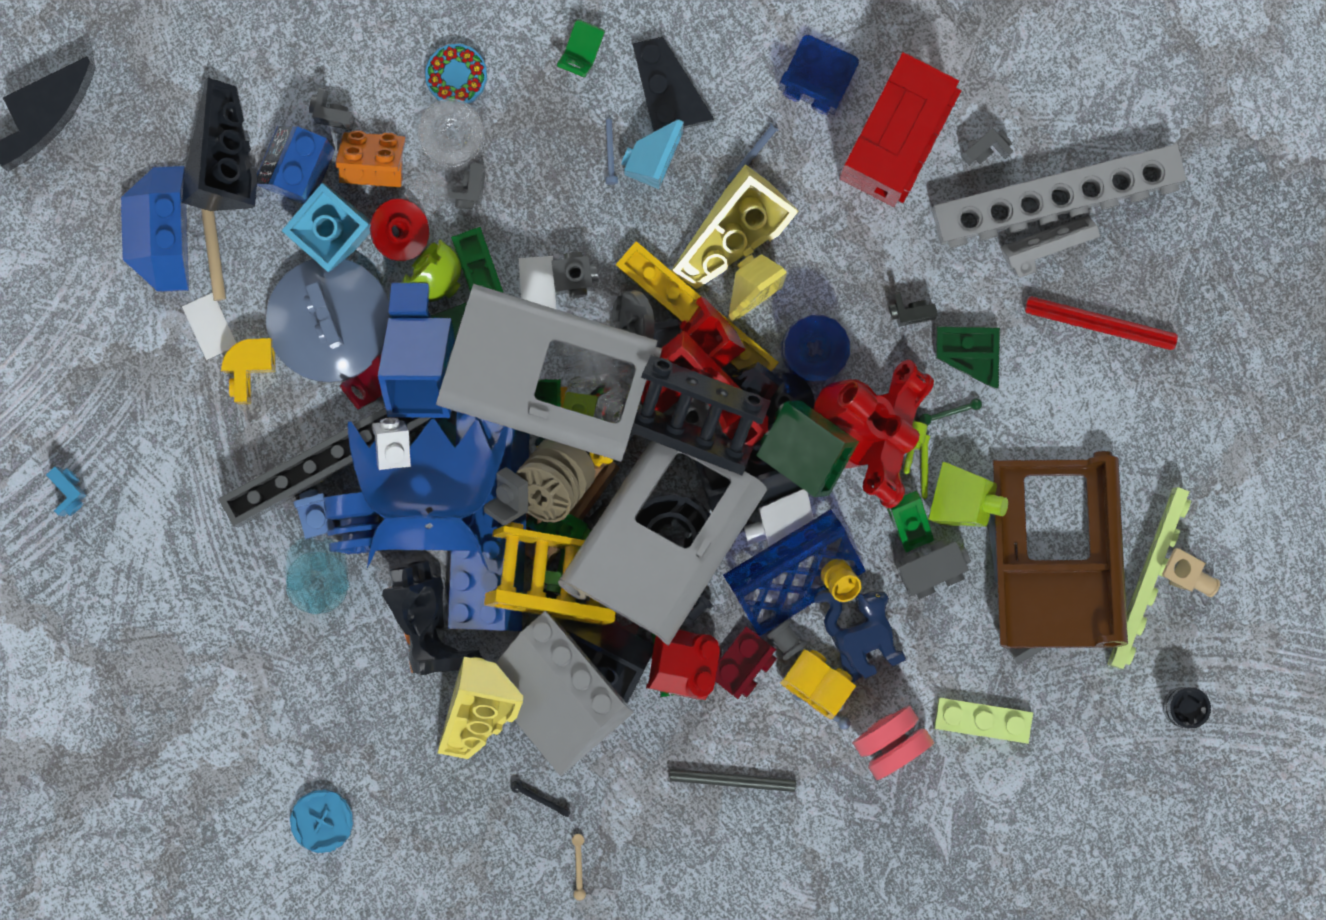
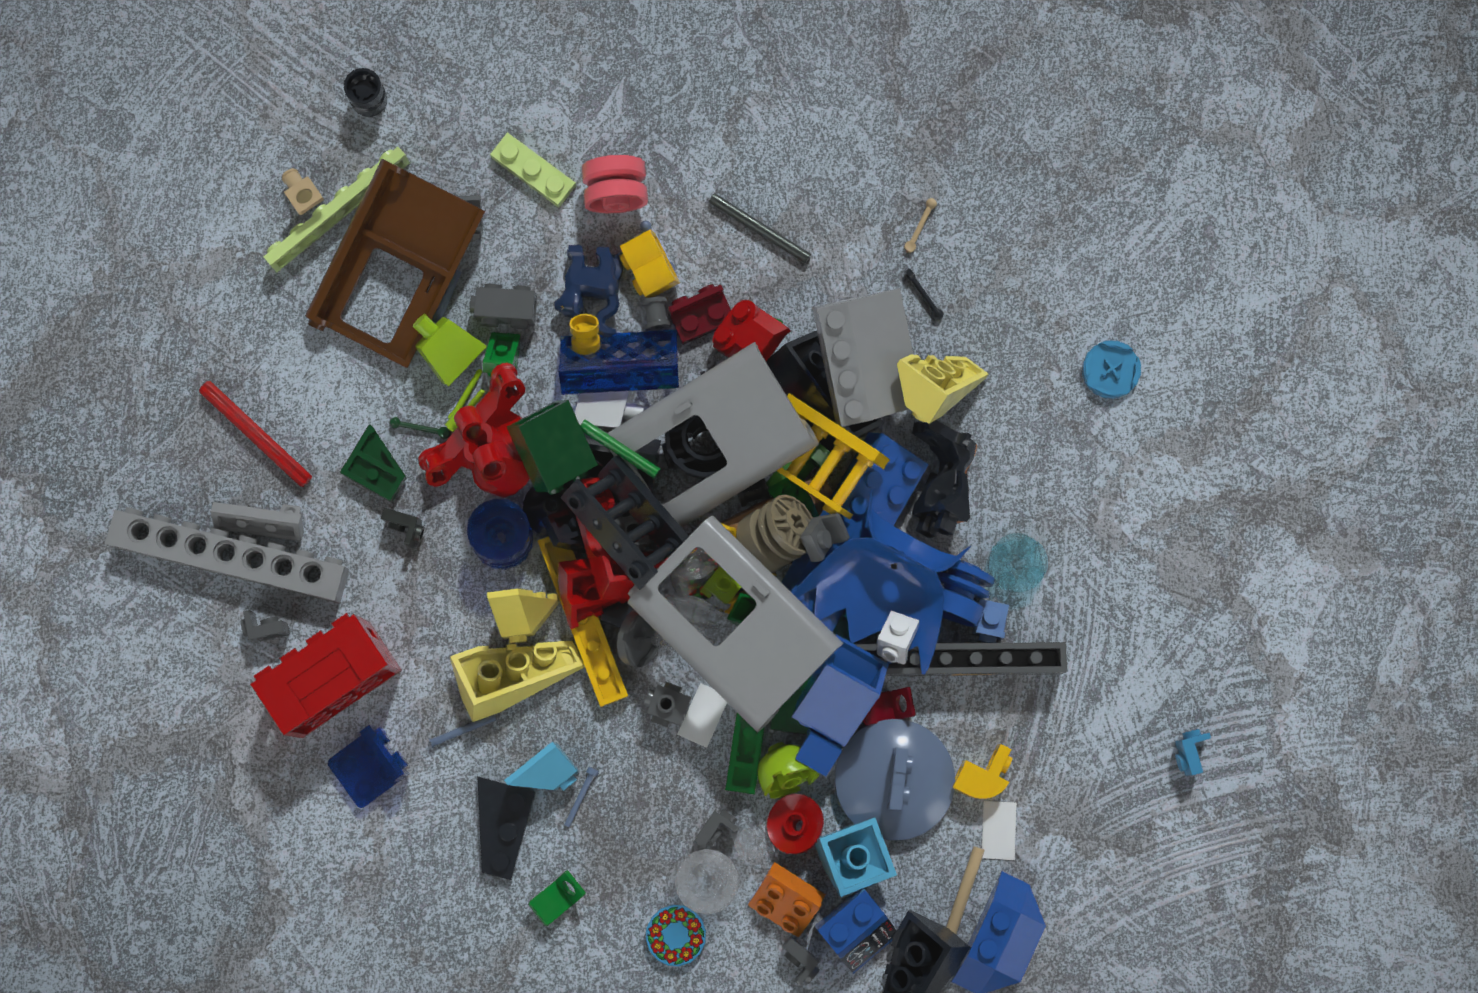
camera: 155 degrees left, 5 degrees down
none -> green bar [580,419,660,478]

